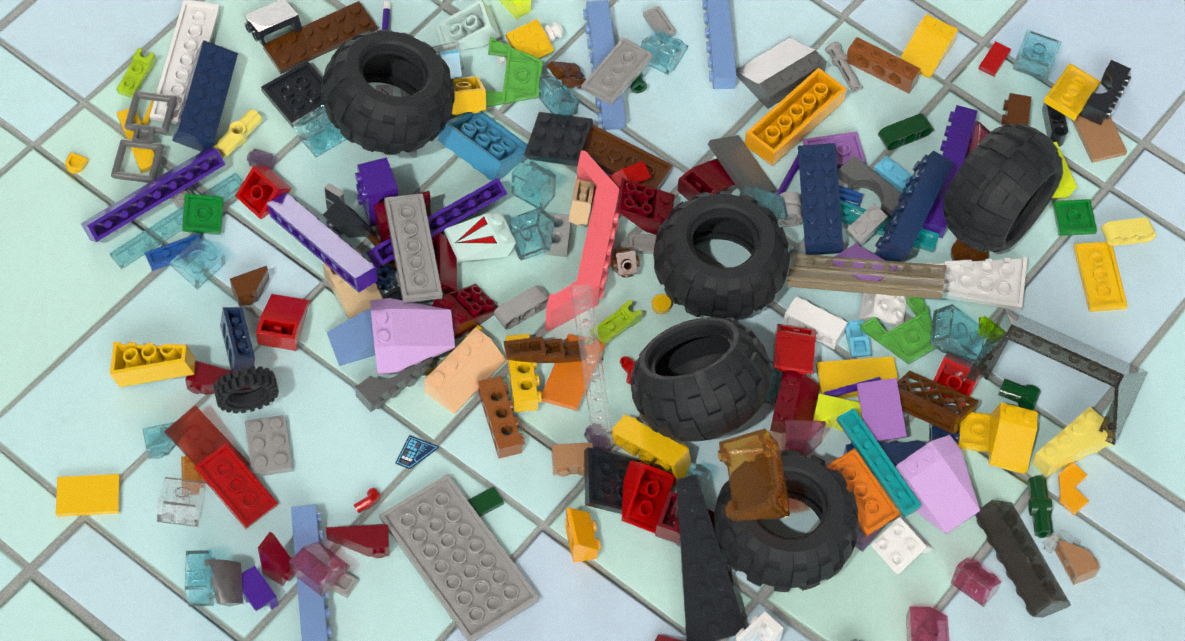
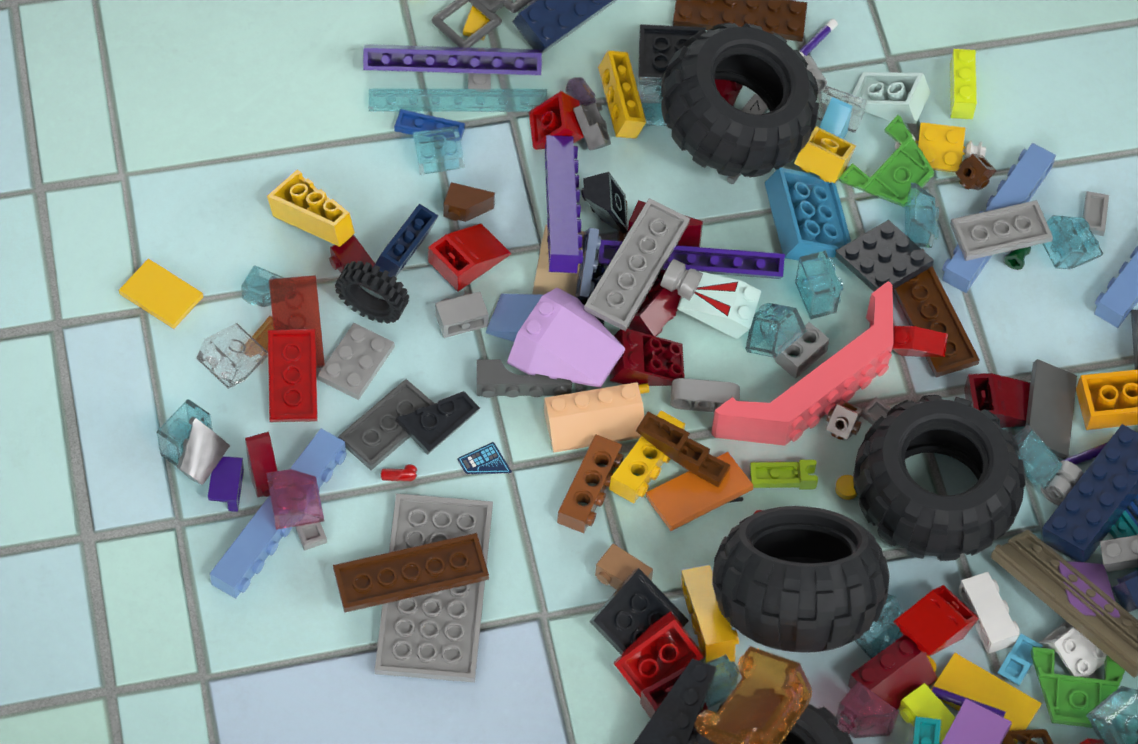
camera: 40 degrees right, 0 degrees up
green tile [182,194,223,235] -> none
light yellow piece [213,109,262,158] -> none
tile [324,183,345,209] -> none
dark red slope [326,525,389,558] -> none
dark purple piece [355,157,398,227] -> none
dark green tile [467,486,504,517] -> none
reddish brown plate [547,61,586,89] -> none
light orange slope [565,508,601,563] -> none
tan brick [568,179,594,225] -> none
clear tile [570,284,613,435] -> none
clear purple brick [584,424,611,452] -> none
dark red slope [617,178,675,235] -> none
none -> reddish brown plate [333,533,489,613]
none -> dark grey tile [338,379,435,470]
none -> black wing [395,391,480,455]
none -> light grey brick [435,292,489,338]
none -> flat silver slope [573,103,611,150]
none -> sand blue plate [575,228,601,301]
none -> yellow brick [598,50,646,139]
none -> light grey wheel [660,259,703,301]
none -> reddish brown brick [955,154,997,190]

